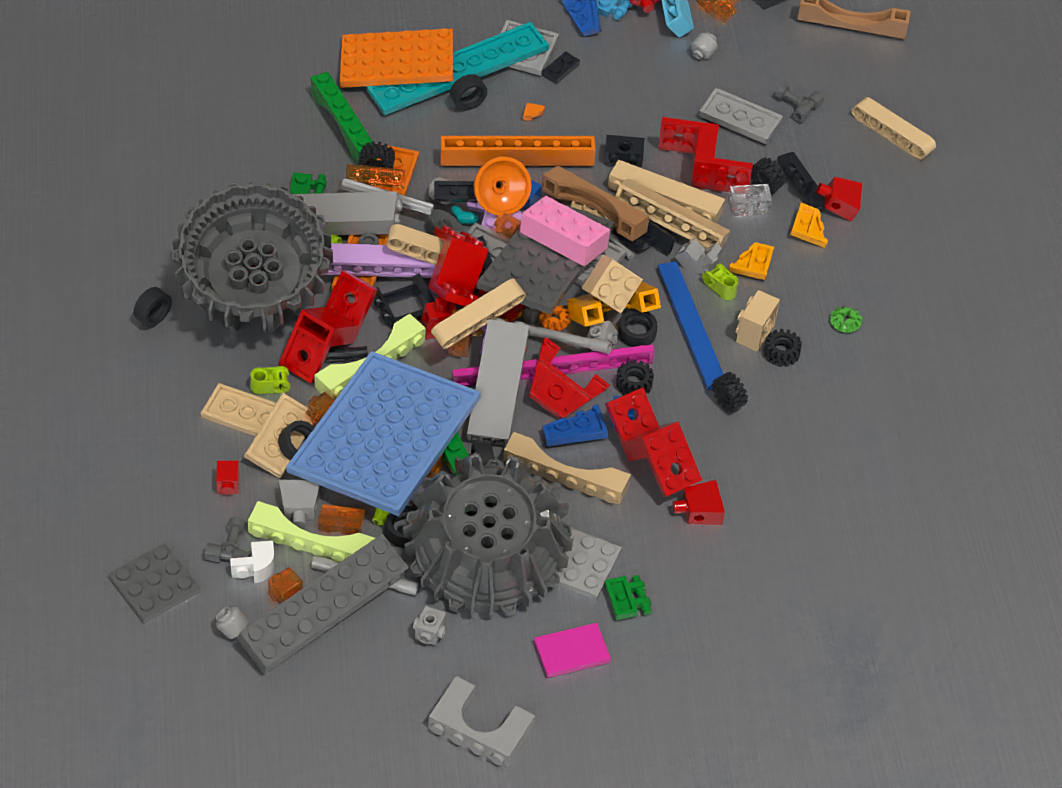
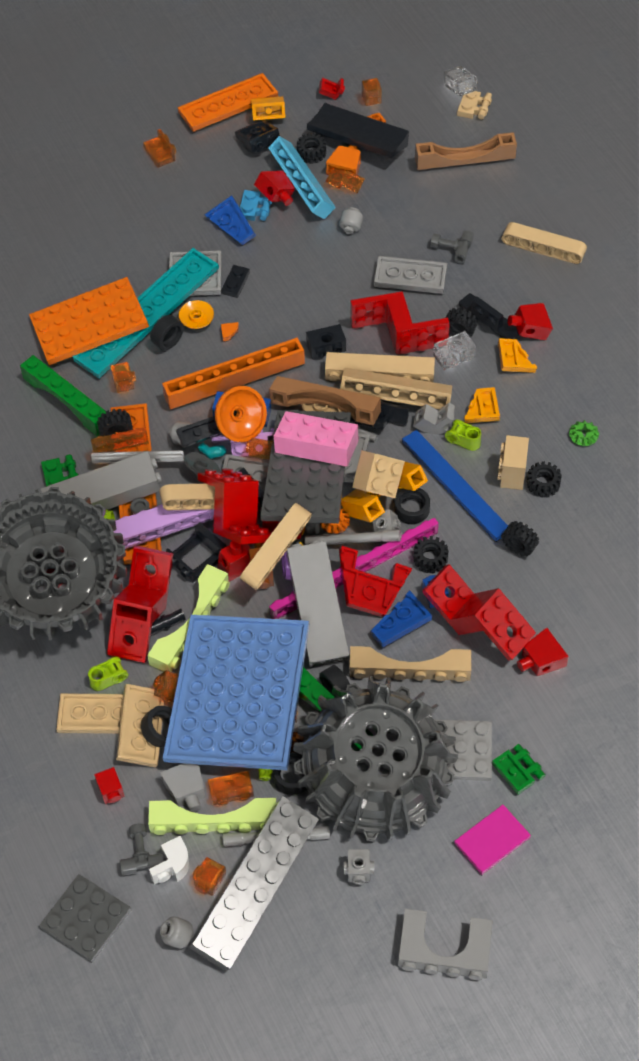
camera: 15 degrees left, 5 degrees up
none -> clear orange brick [110,362,136,393]
none -> light orange dish [179,300,214,329]

